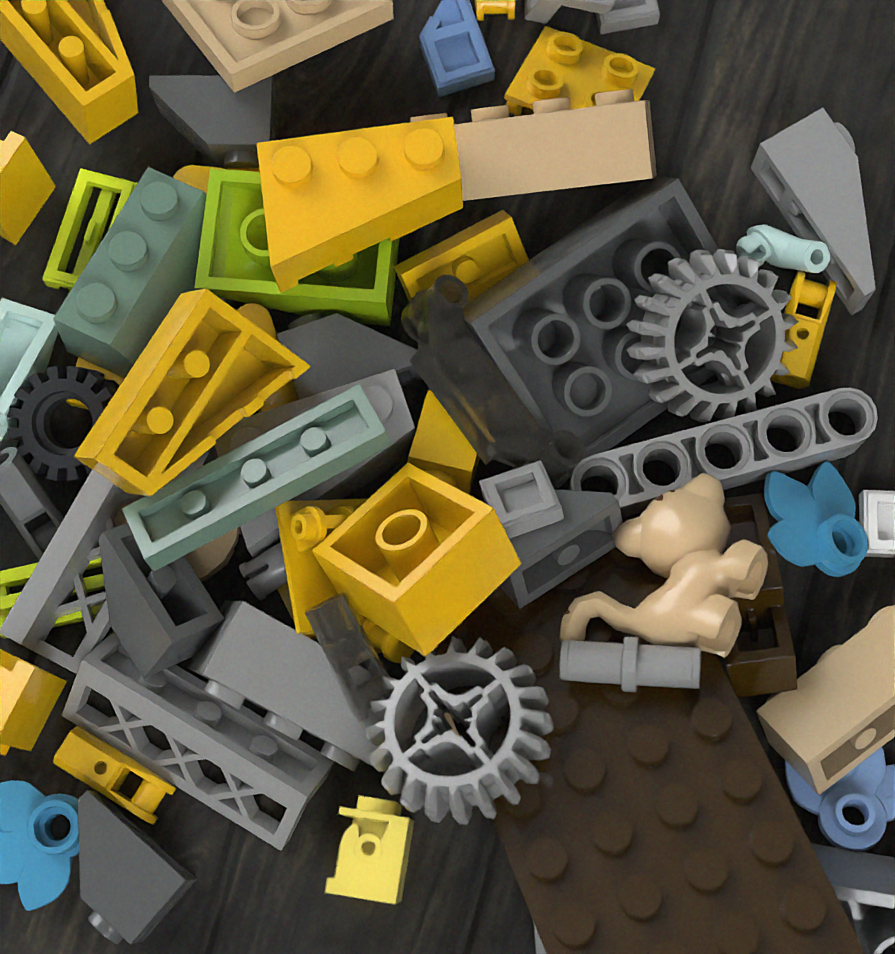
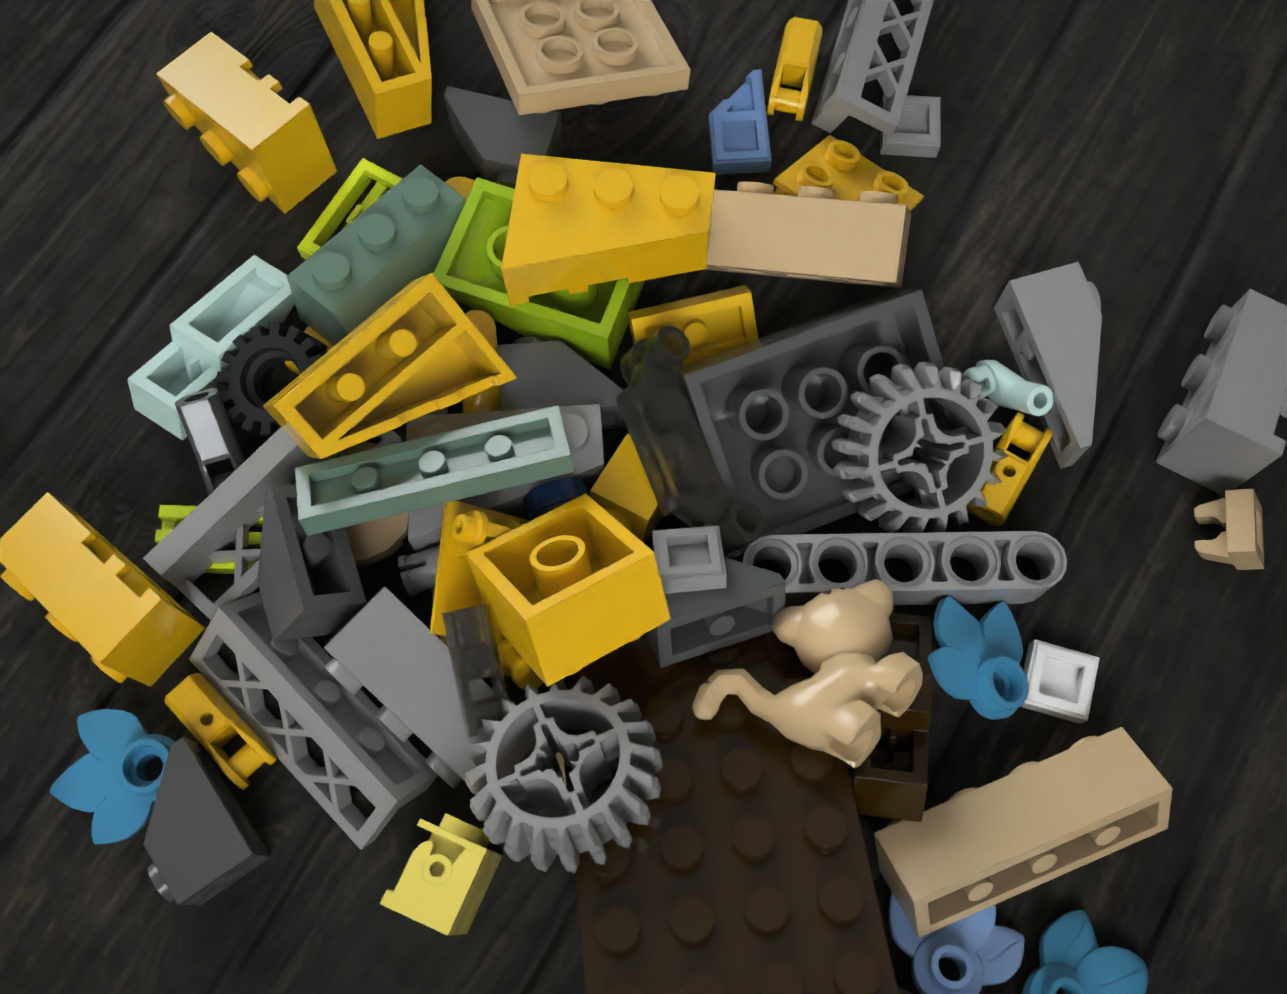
camera: 10 degrees right, 5 degrees down
light grey pin [560,637,701,692] -> none
none -> dark blue tile [523,478,589,521]

